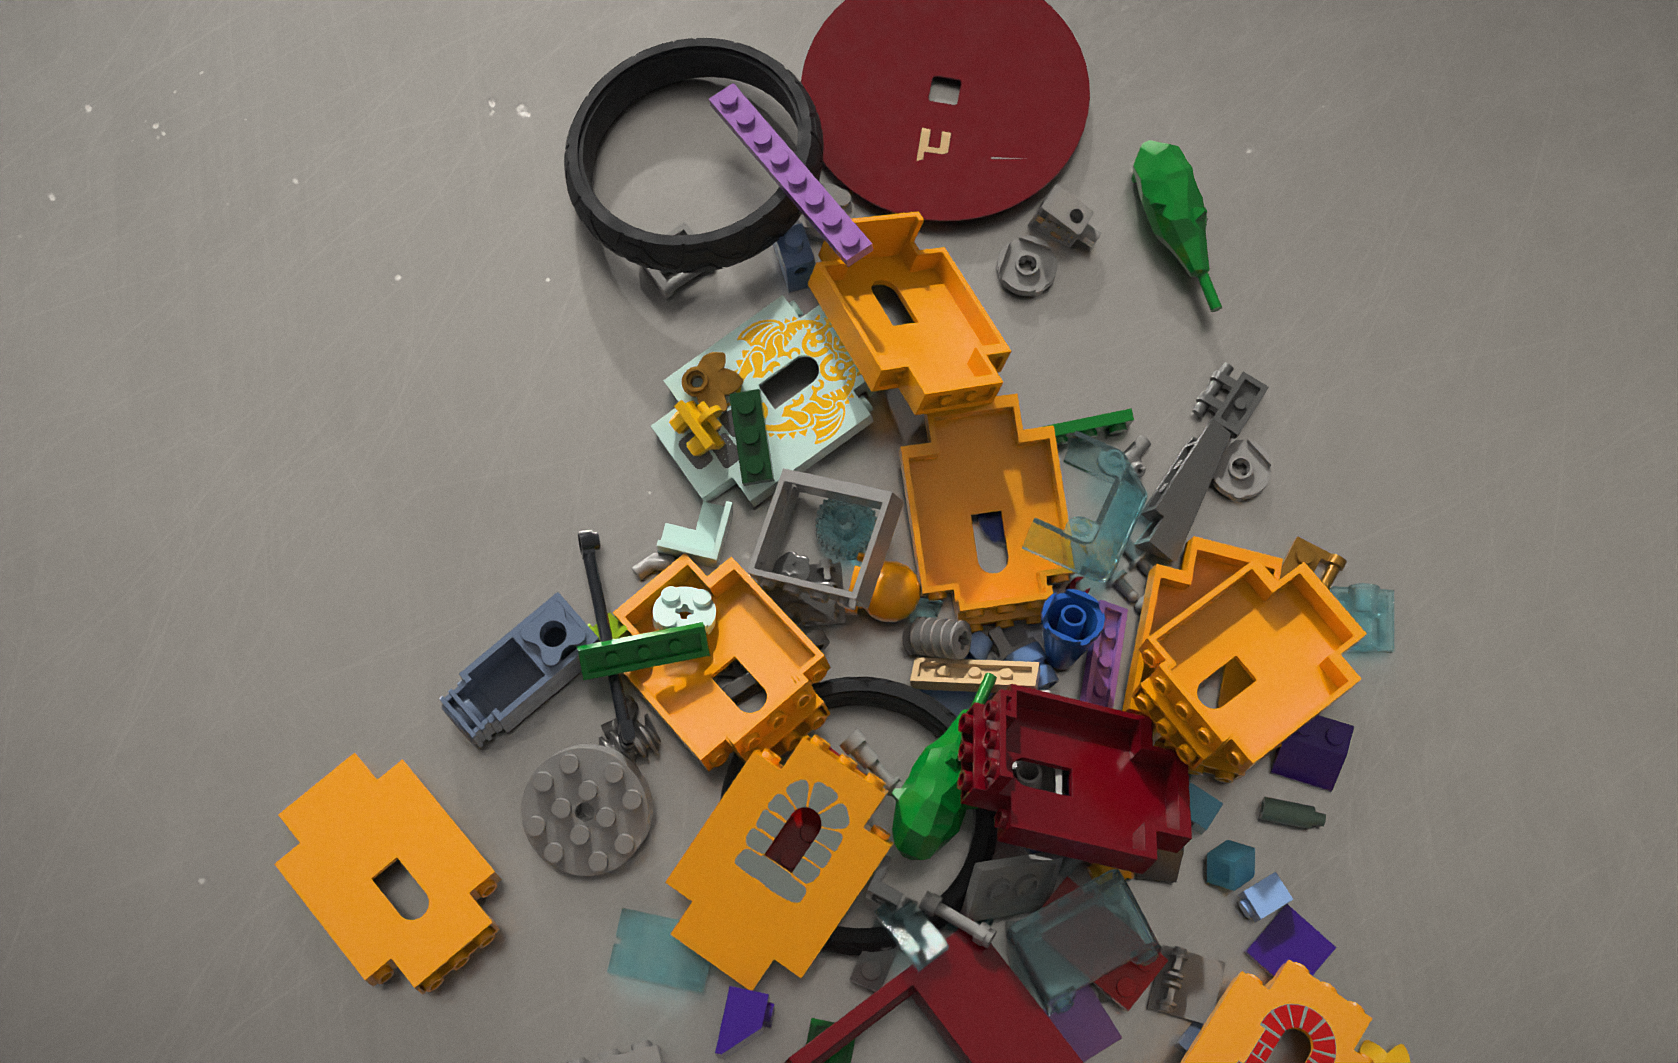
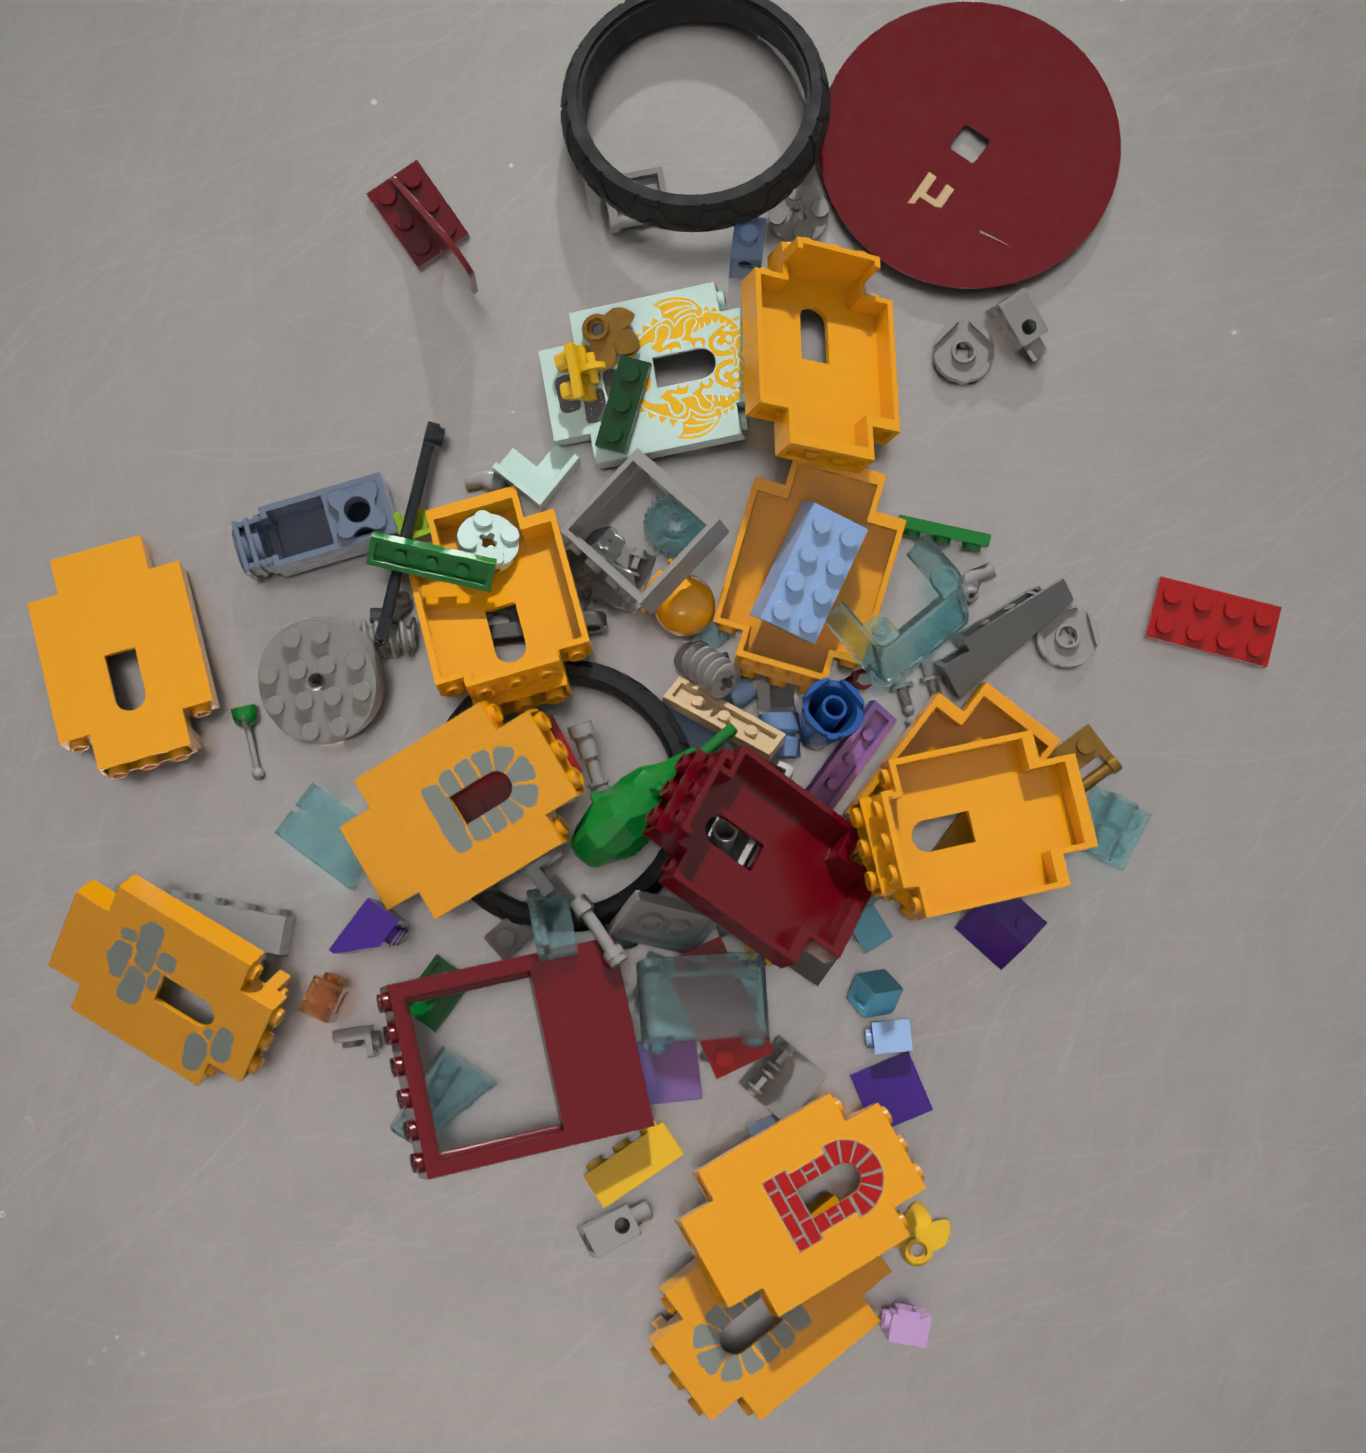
camera: 30 degrees right, 10 degrees up
medium lavender plate [709,83,874,267] -> none
green piece [1131,140,1222,312] -> none
dark grey plate [1192,363,1269,438] -> none
sand green cylinder [1260,796,1326,829] -> none
none -> hinge [231,704,264,780]
none -> dark red piece [366,160,478,295]
none -> light blue brick [749,501,868,644]
none -> red plate [1144,576,1282,668]

